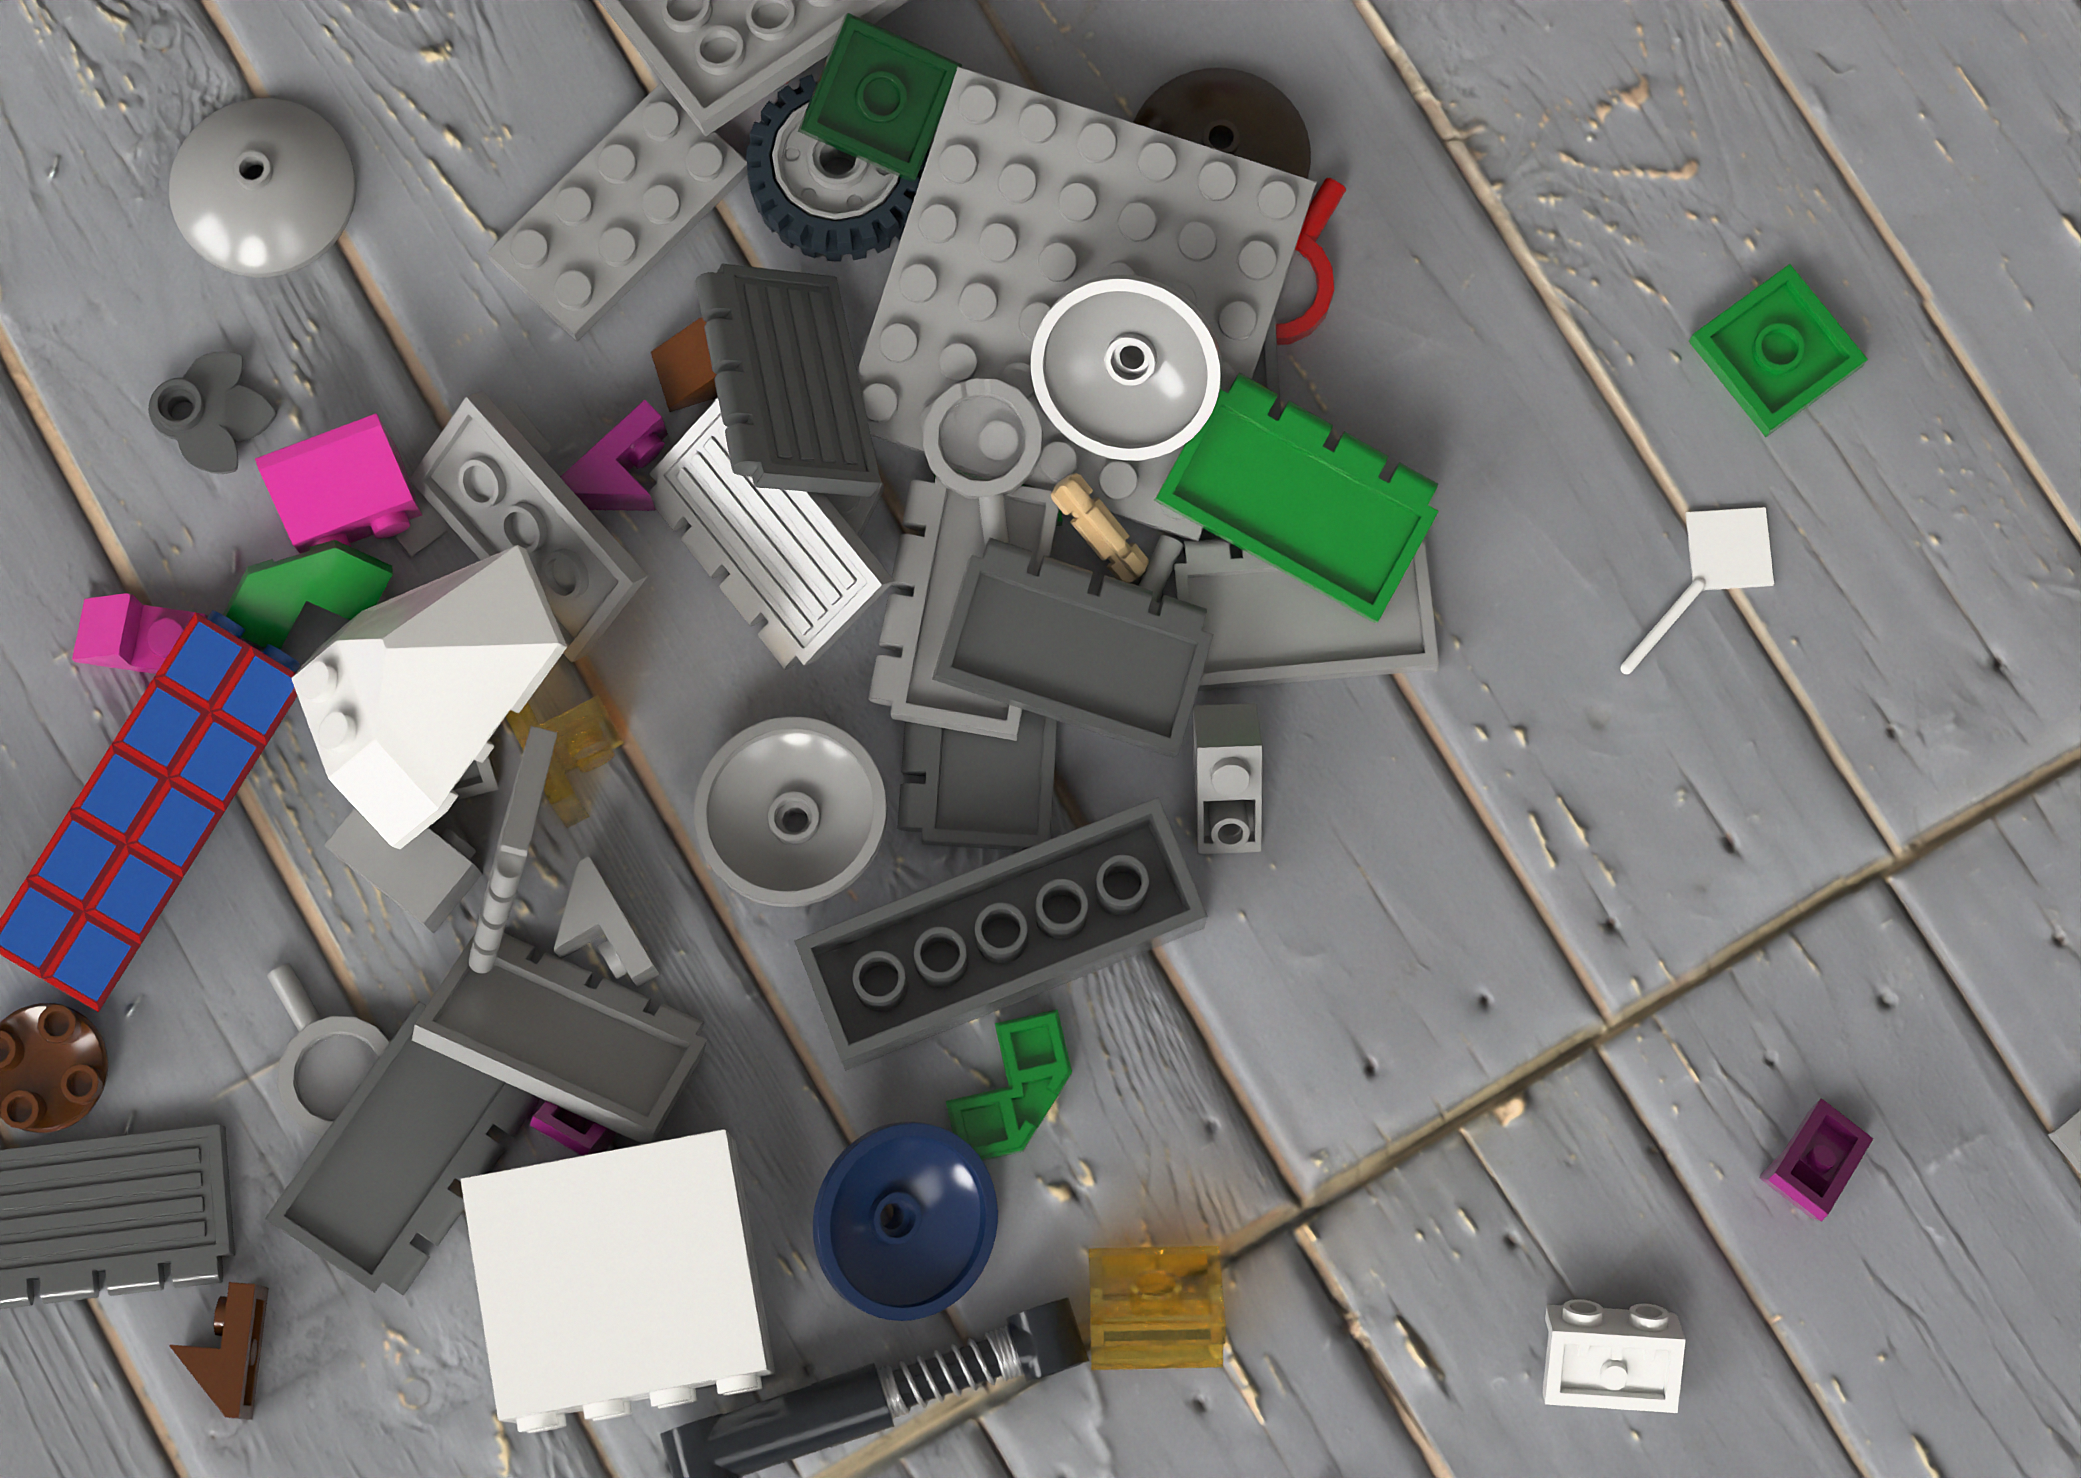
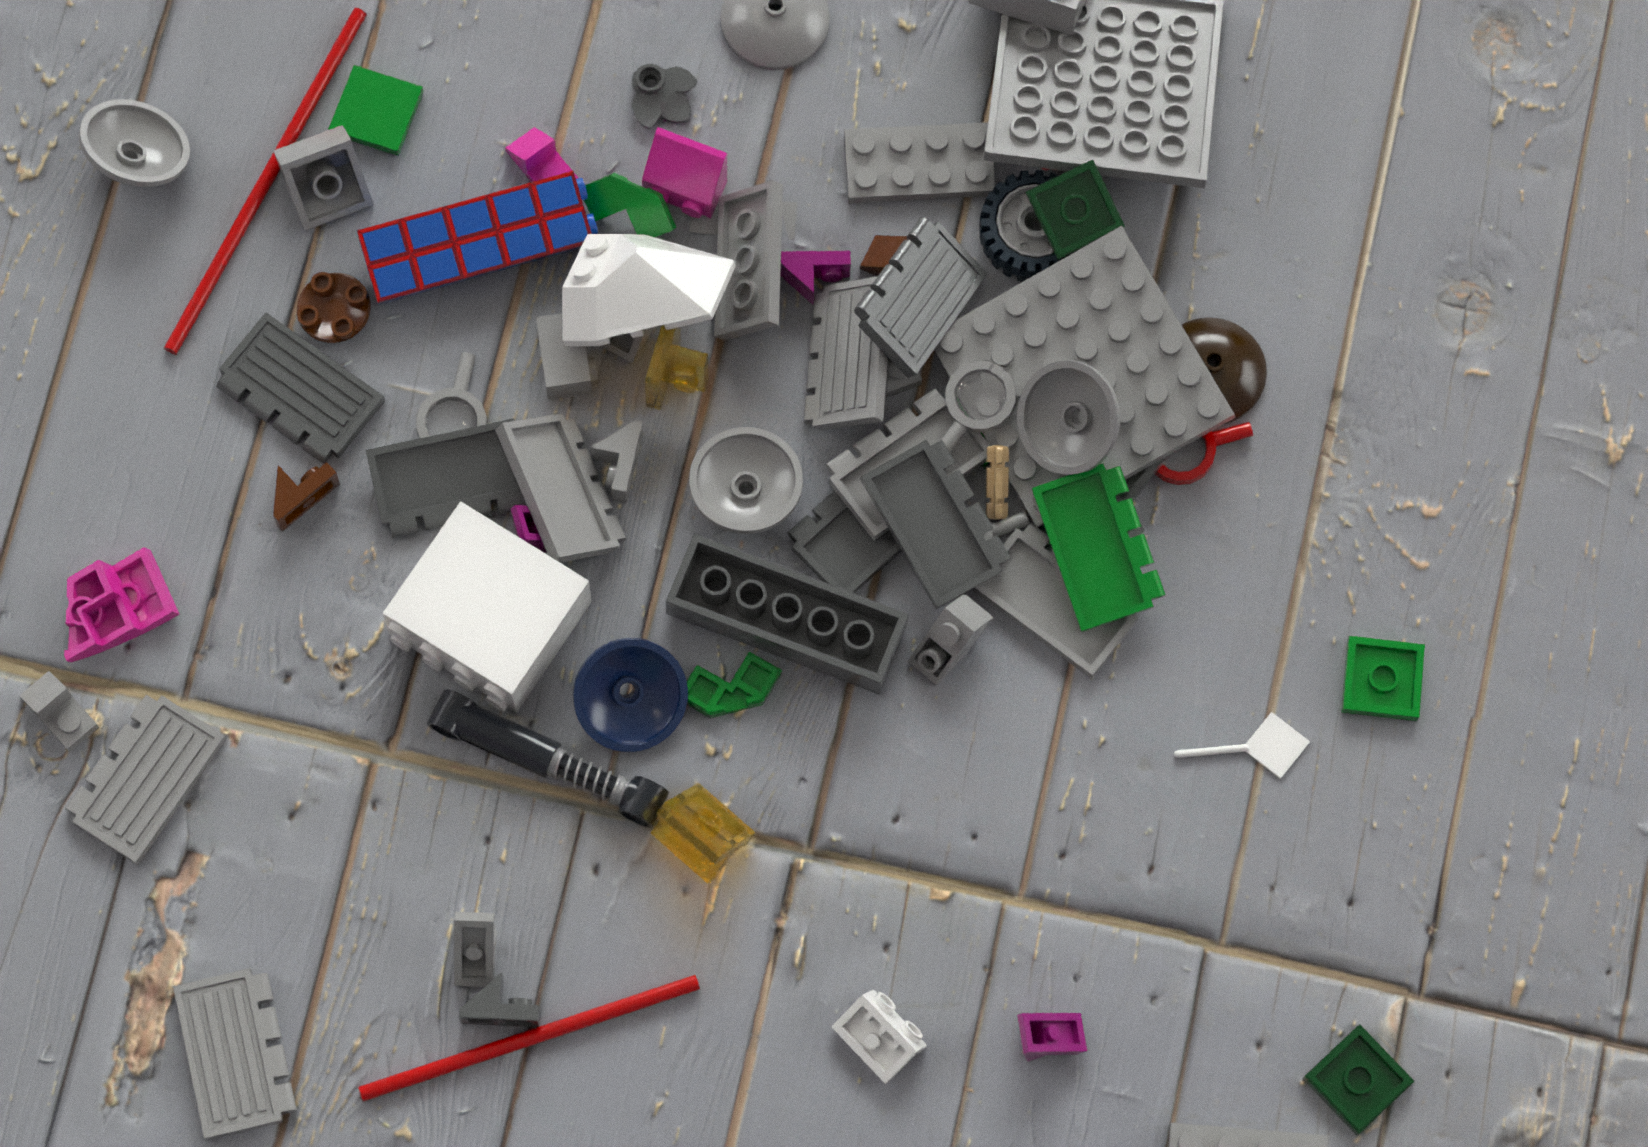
camera: 40 degrees right, 5 degrees down
light grey hinge [468,726,557,973] -> none

